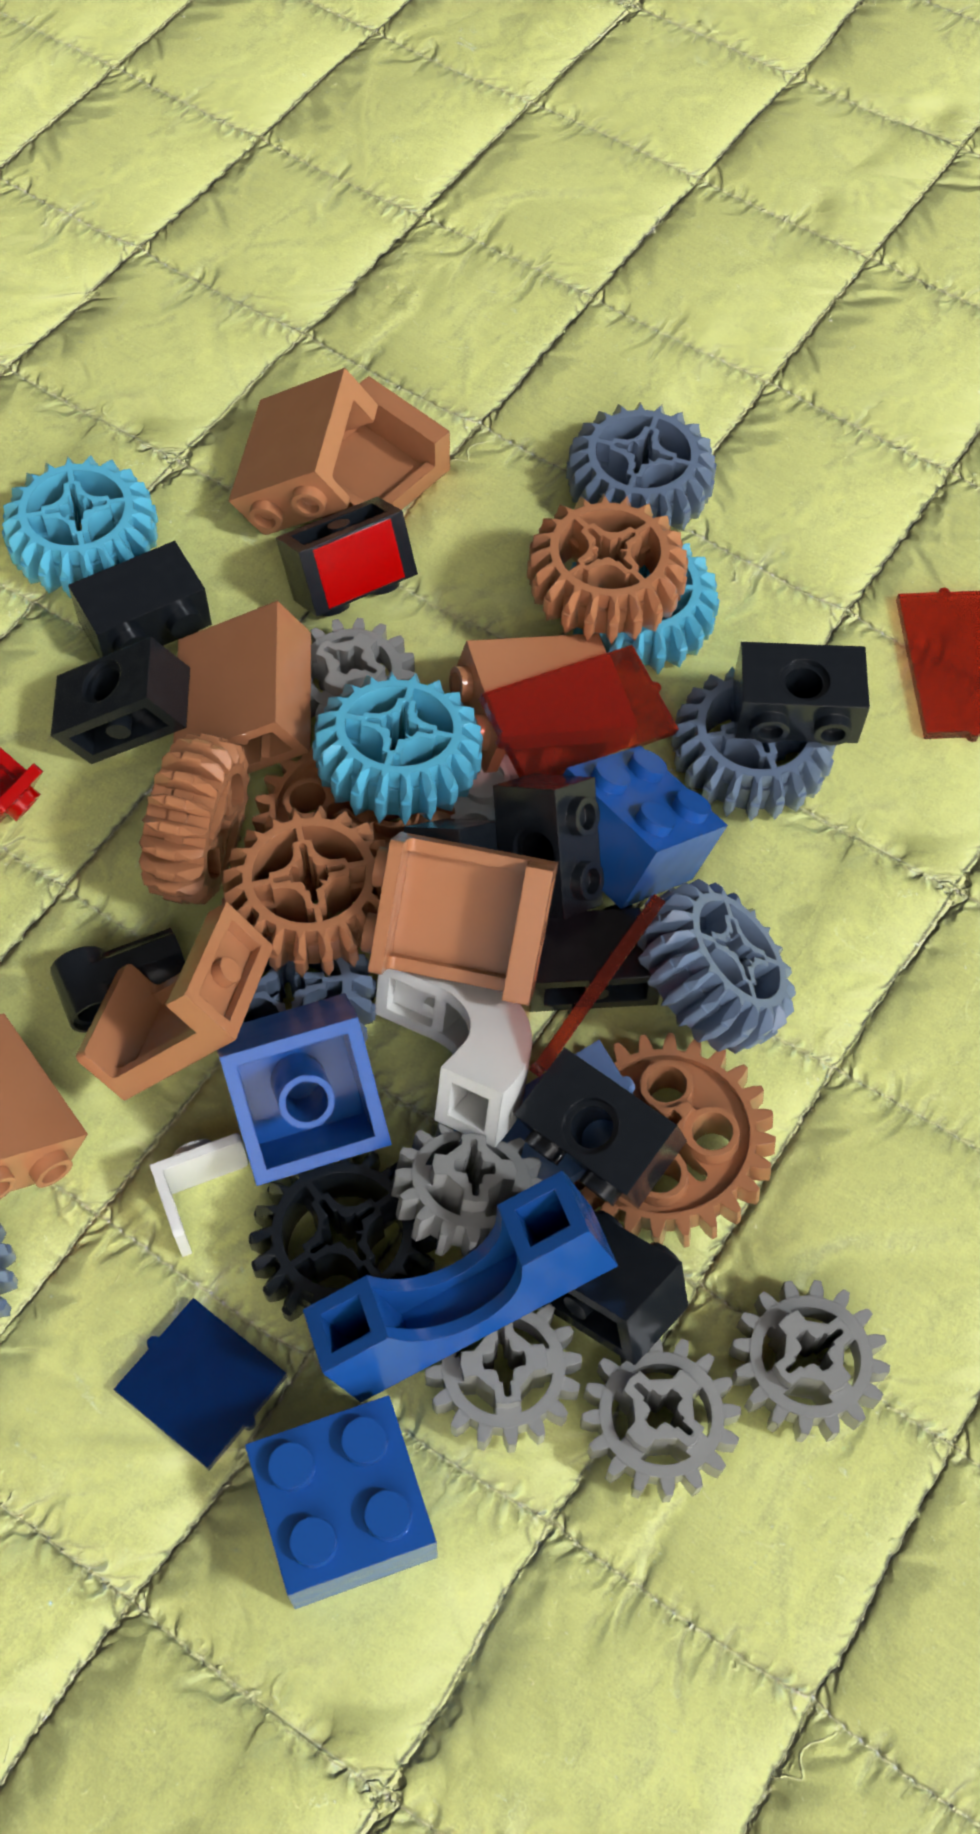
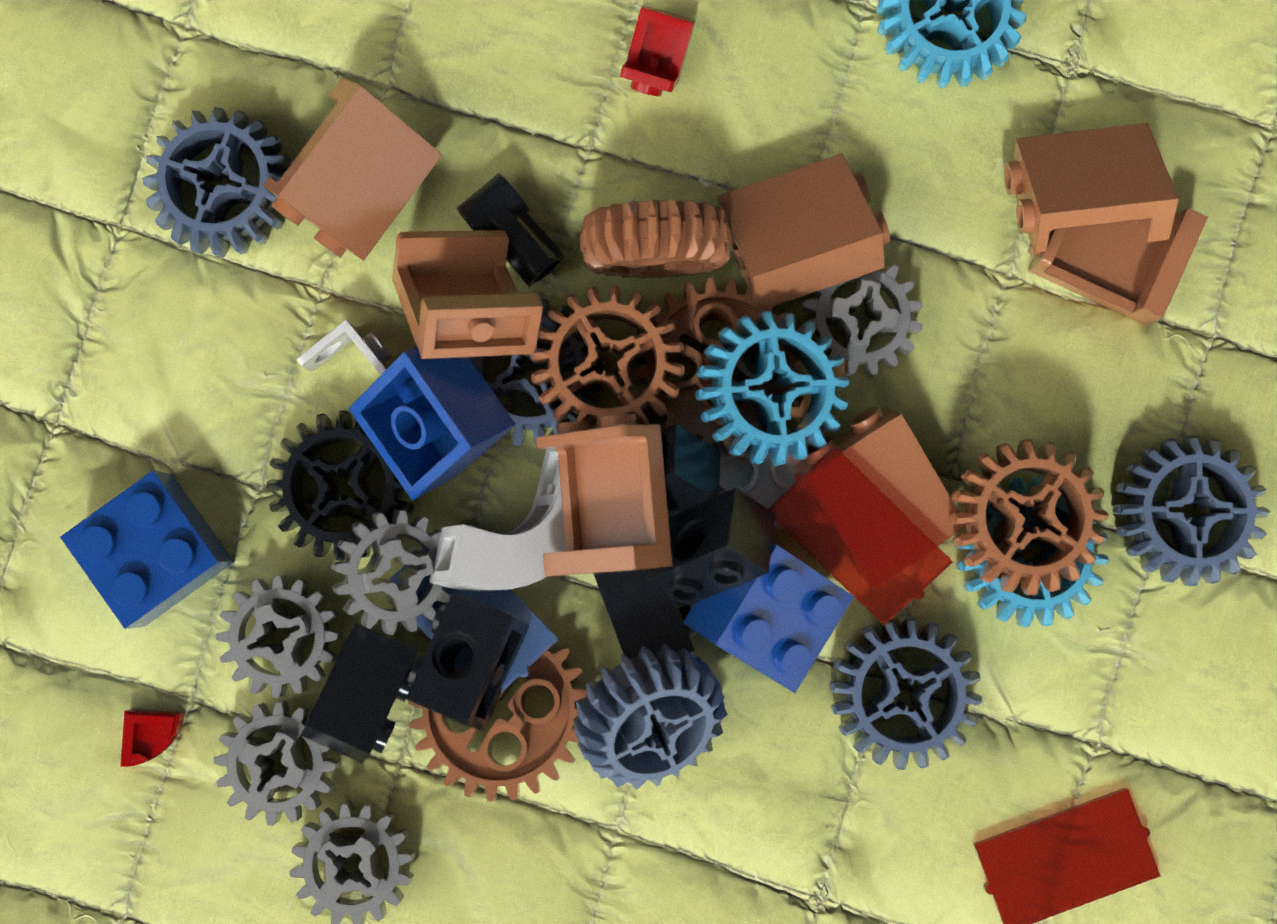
camera: 75 degrees right, 25 degrees up
black brick [51,637,190,764] -> none
black brick [68,541,212,658] -> none
clear blue piece [114,1298,288,1471] -> none
brick [276,497,418,617] -> none
blue arch [303,1170,618,1403] -> none
clear red piece [528,894,665,1078] -> none
black brick [733,642,870,746] -> none
none -> red tile [120,709,185,767]

